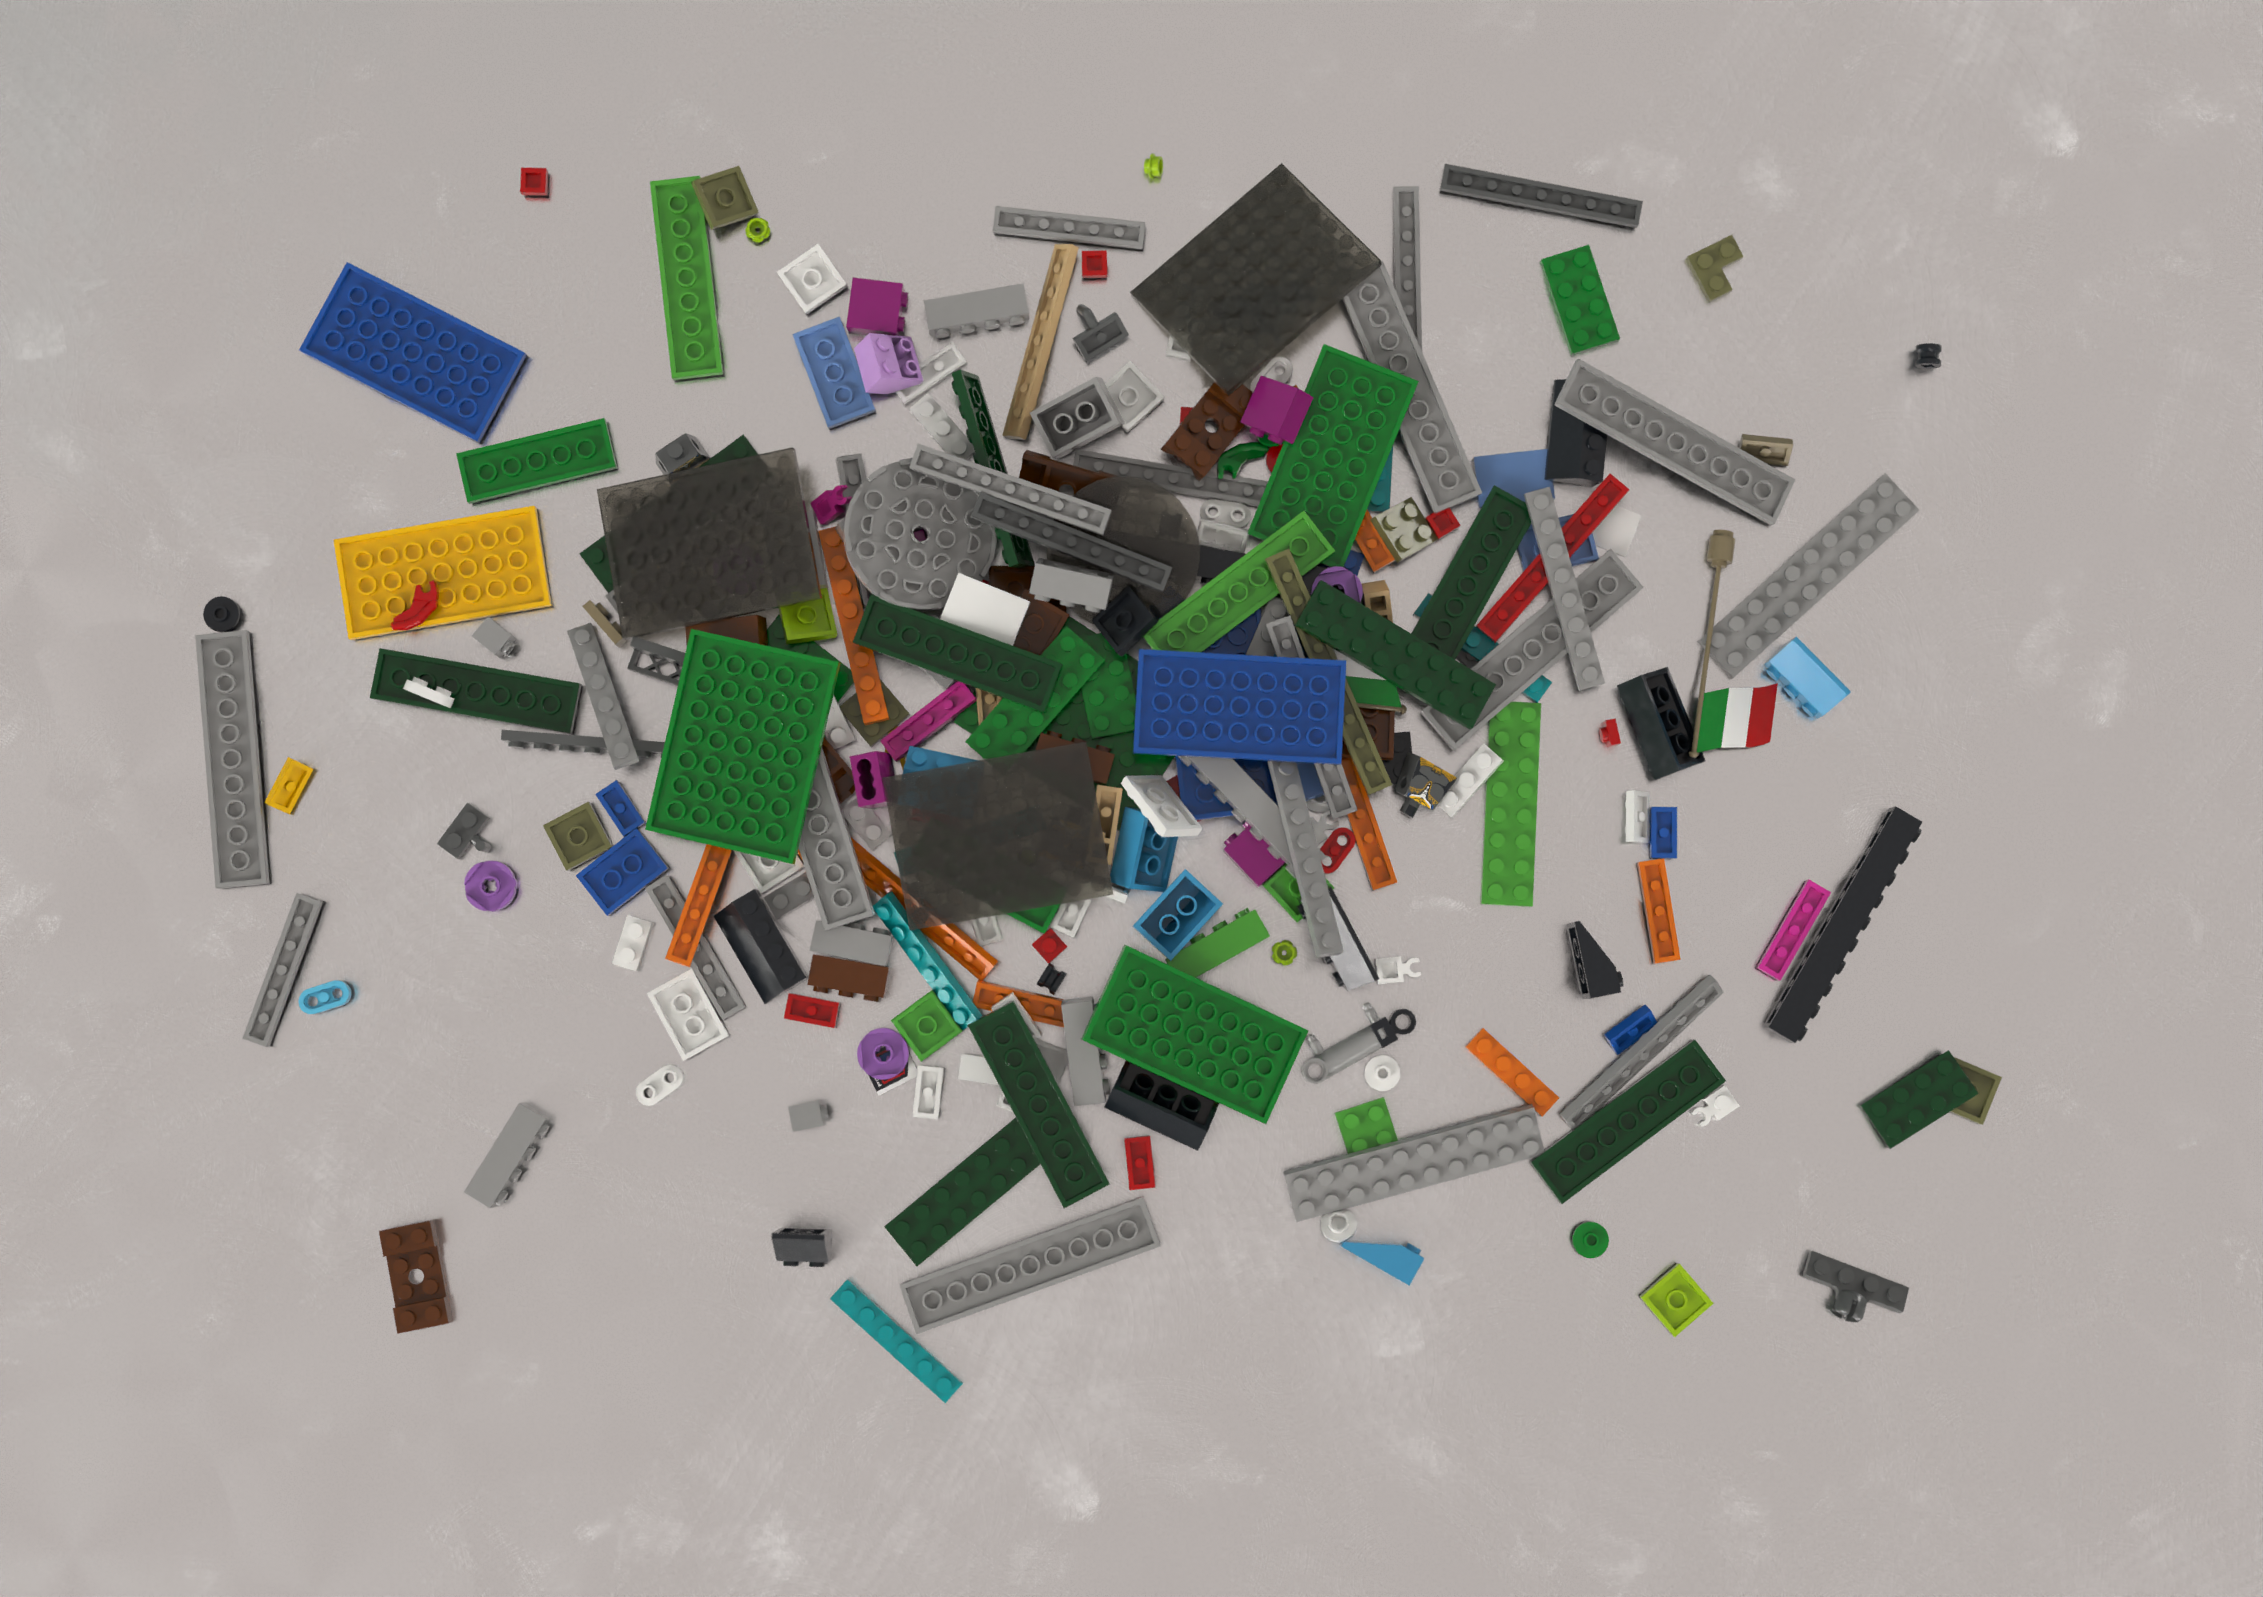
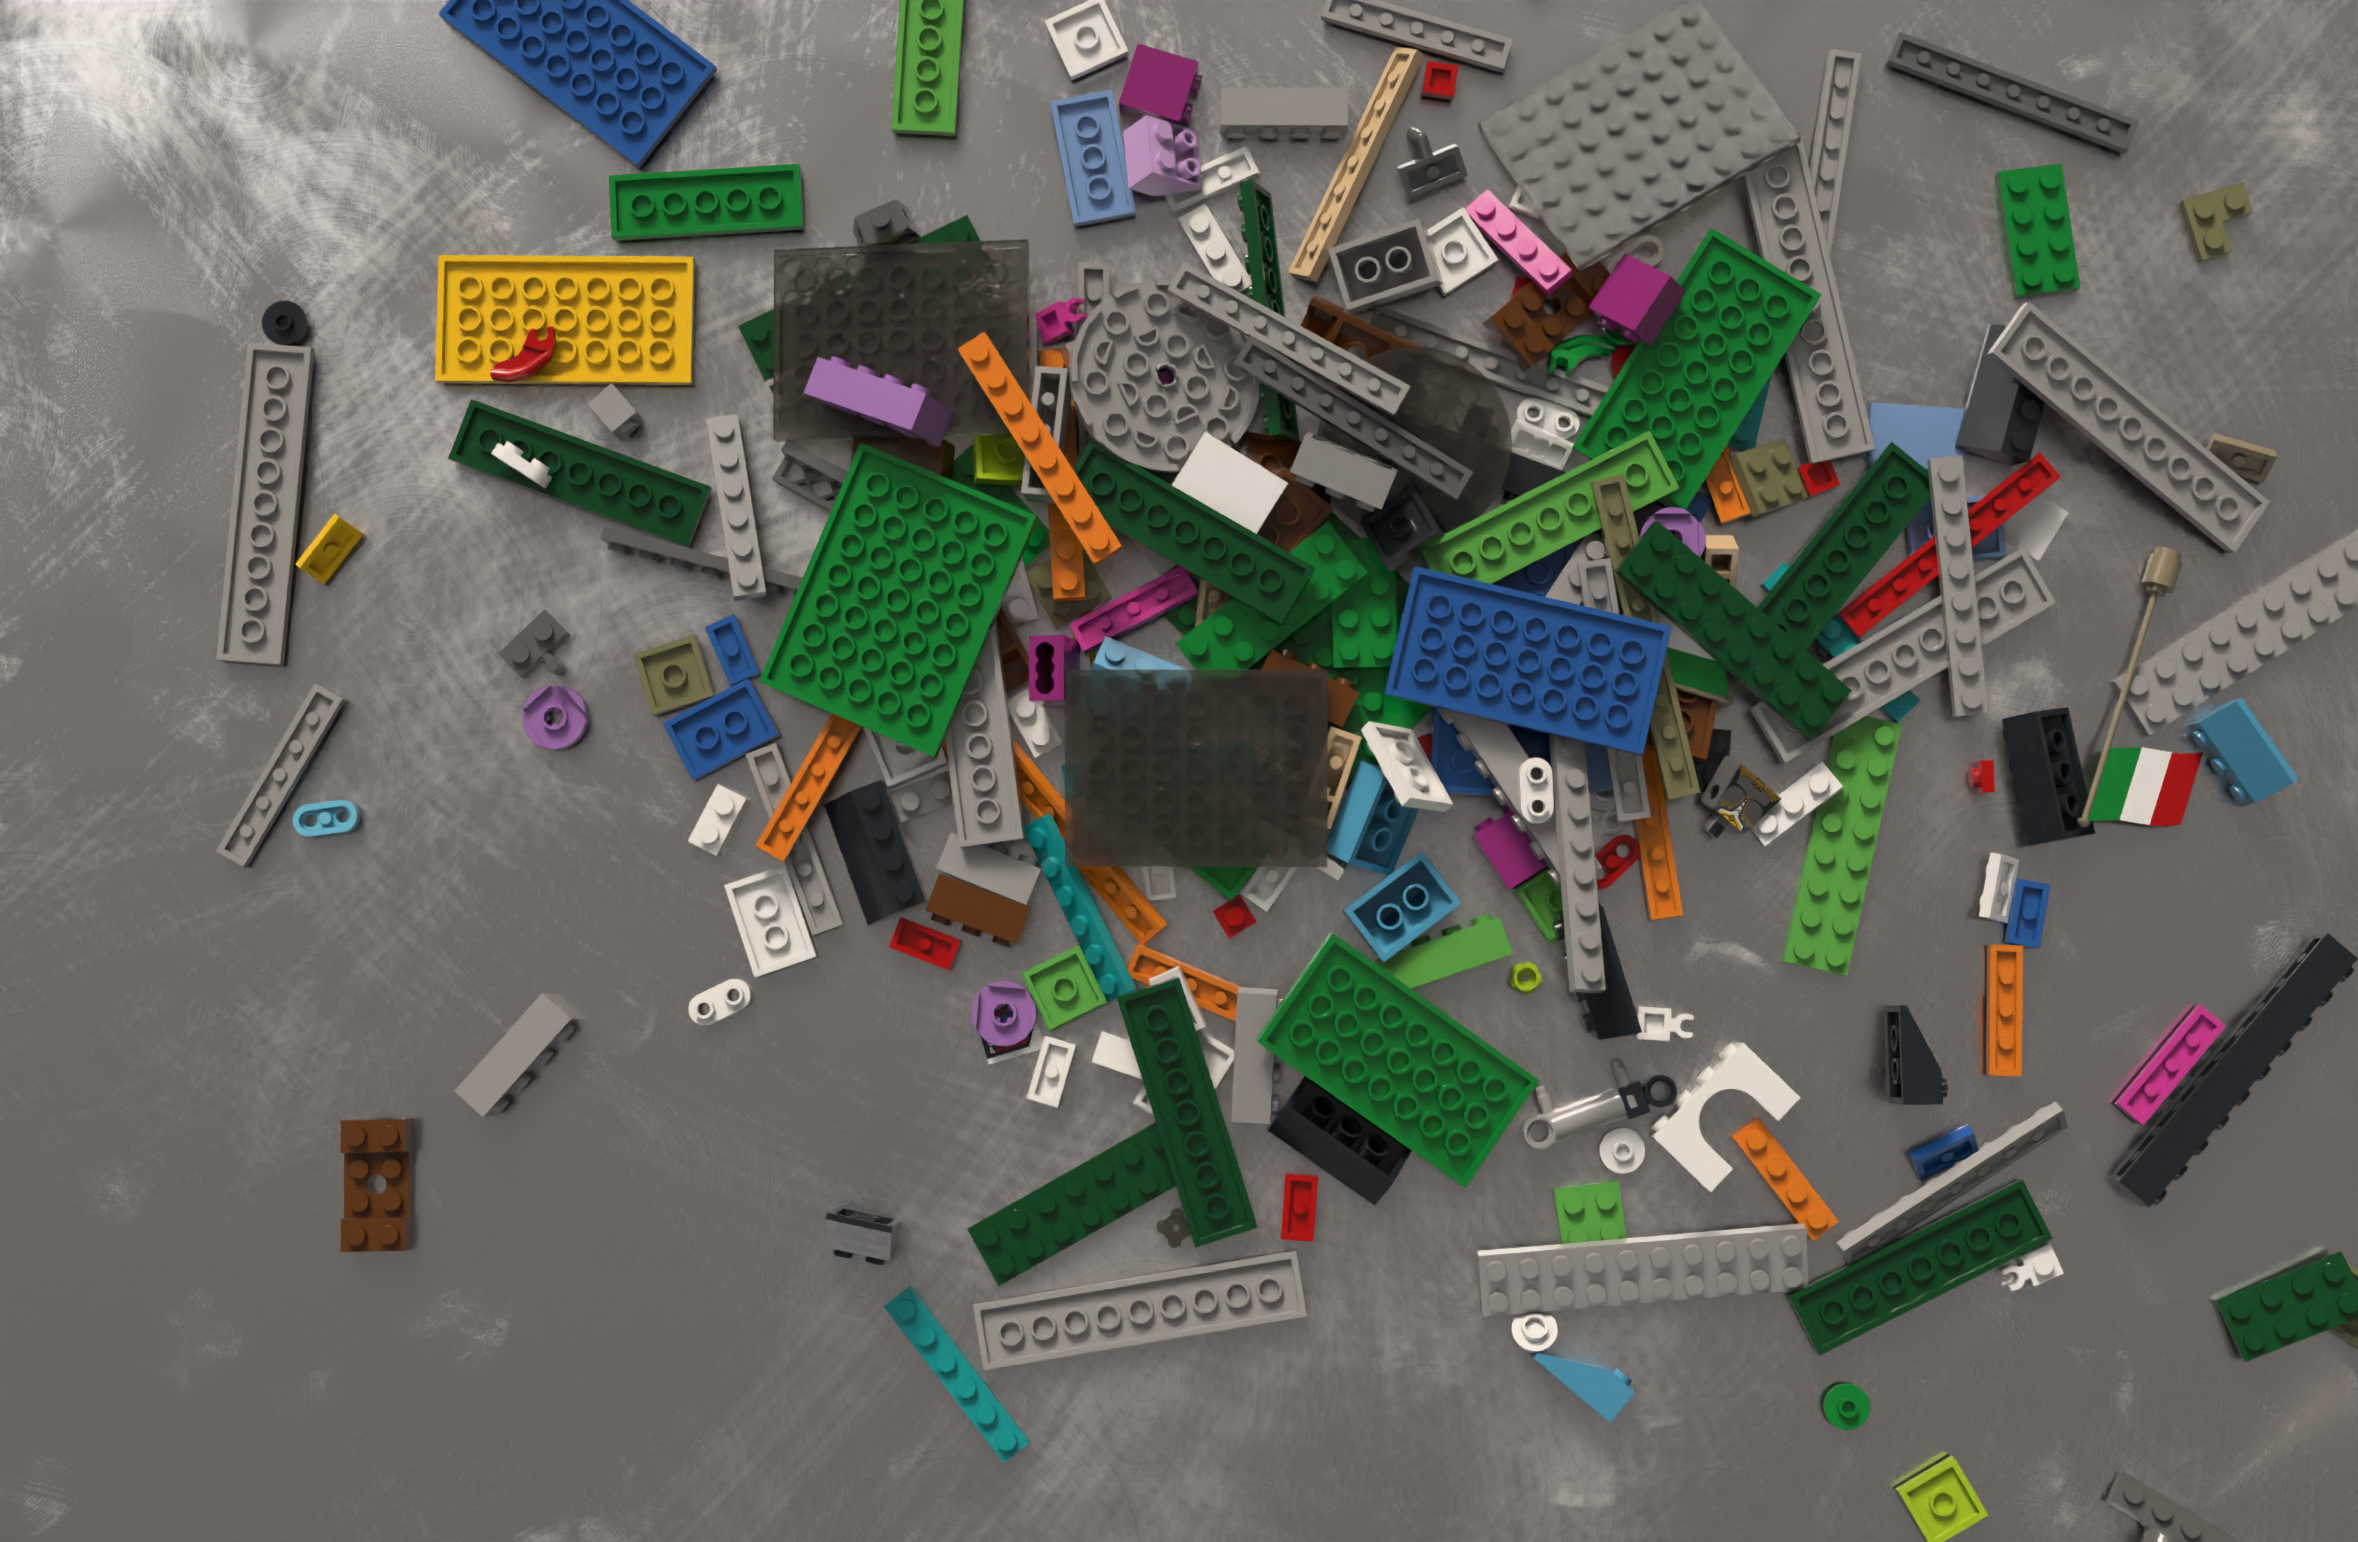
camera: 15 degrees right, 0 degrees up
dark tan plate [582,600,627,648] -> none
light grey brick [788,1100,829,1132] -> none
black wheel [1037,963,1067,995] -> none
none -> medium lavender wedge [804,356,954,447]
none -> orange plate [958,332,1123,566]
none -> light grey brick [1021,366,1072,504]
none -> clear smoke plate [1156,1208,1191,1248]
none -> plate [1465,190,1573,296]
none -> white plate [1518,758,1554,824]
none -> white arch [1649,1042,1801,1193]

